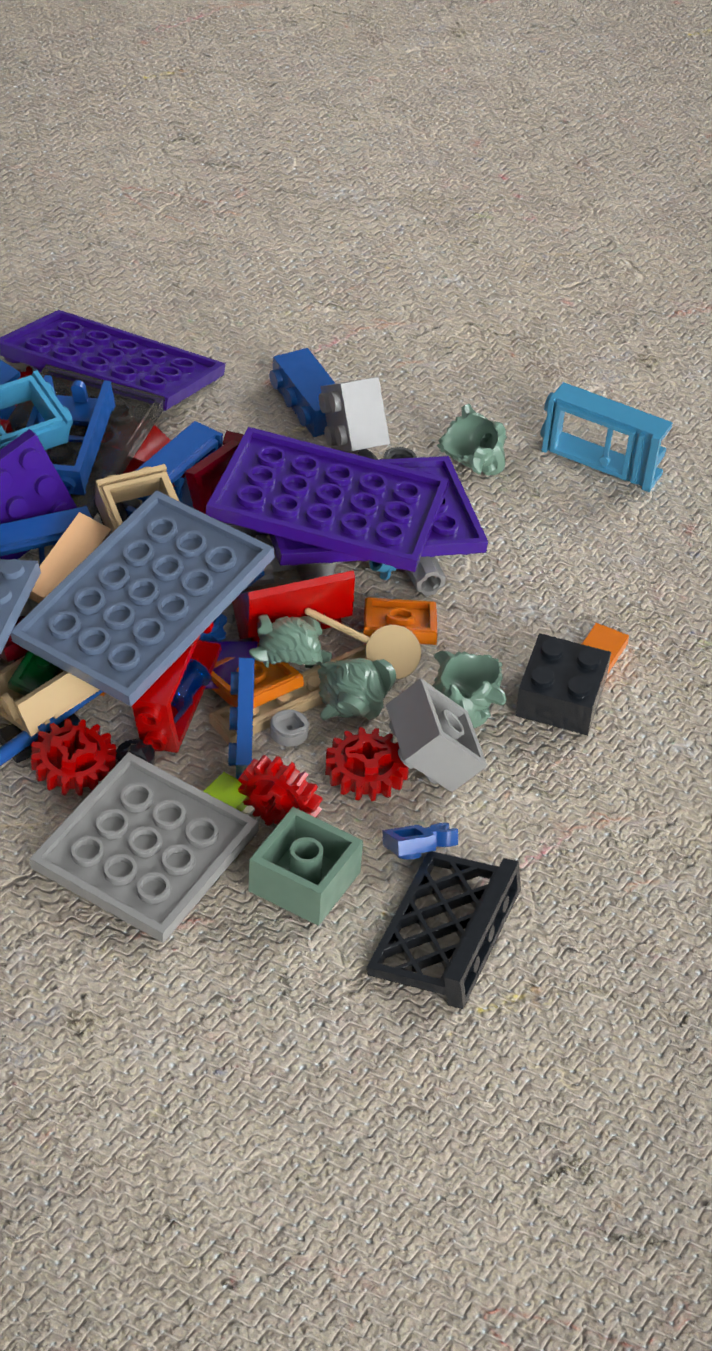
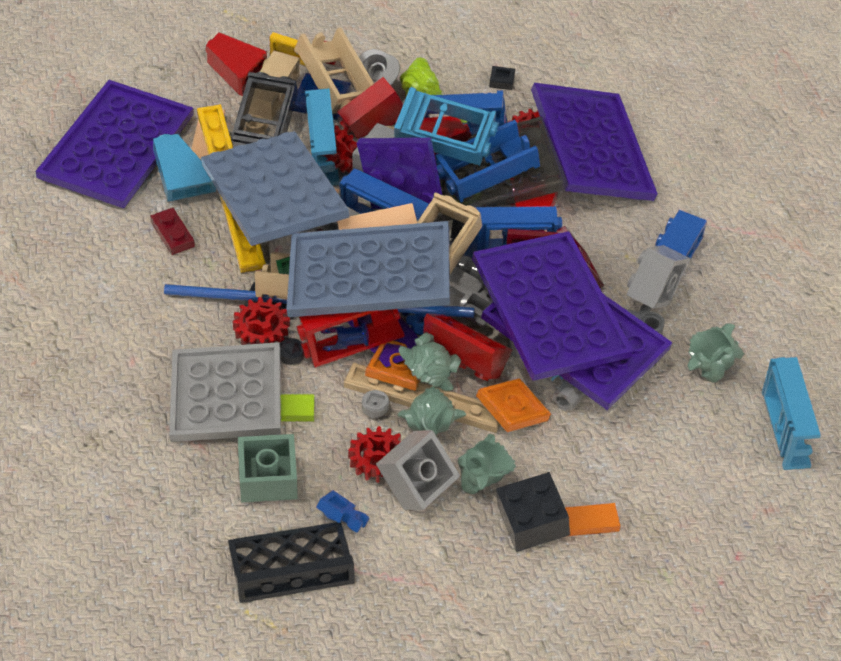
camera: 55 degrees right, 5 degrees up
blue plate [228,658,255,779] -> none
red gear [238,755,323,826] -> none
tan piece [304,608,421,680] -> none

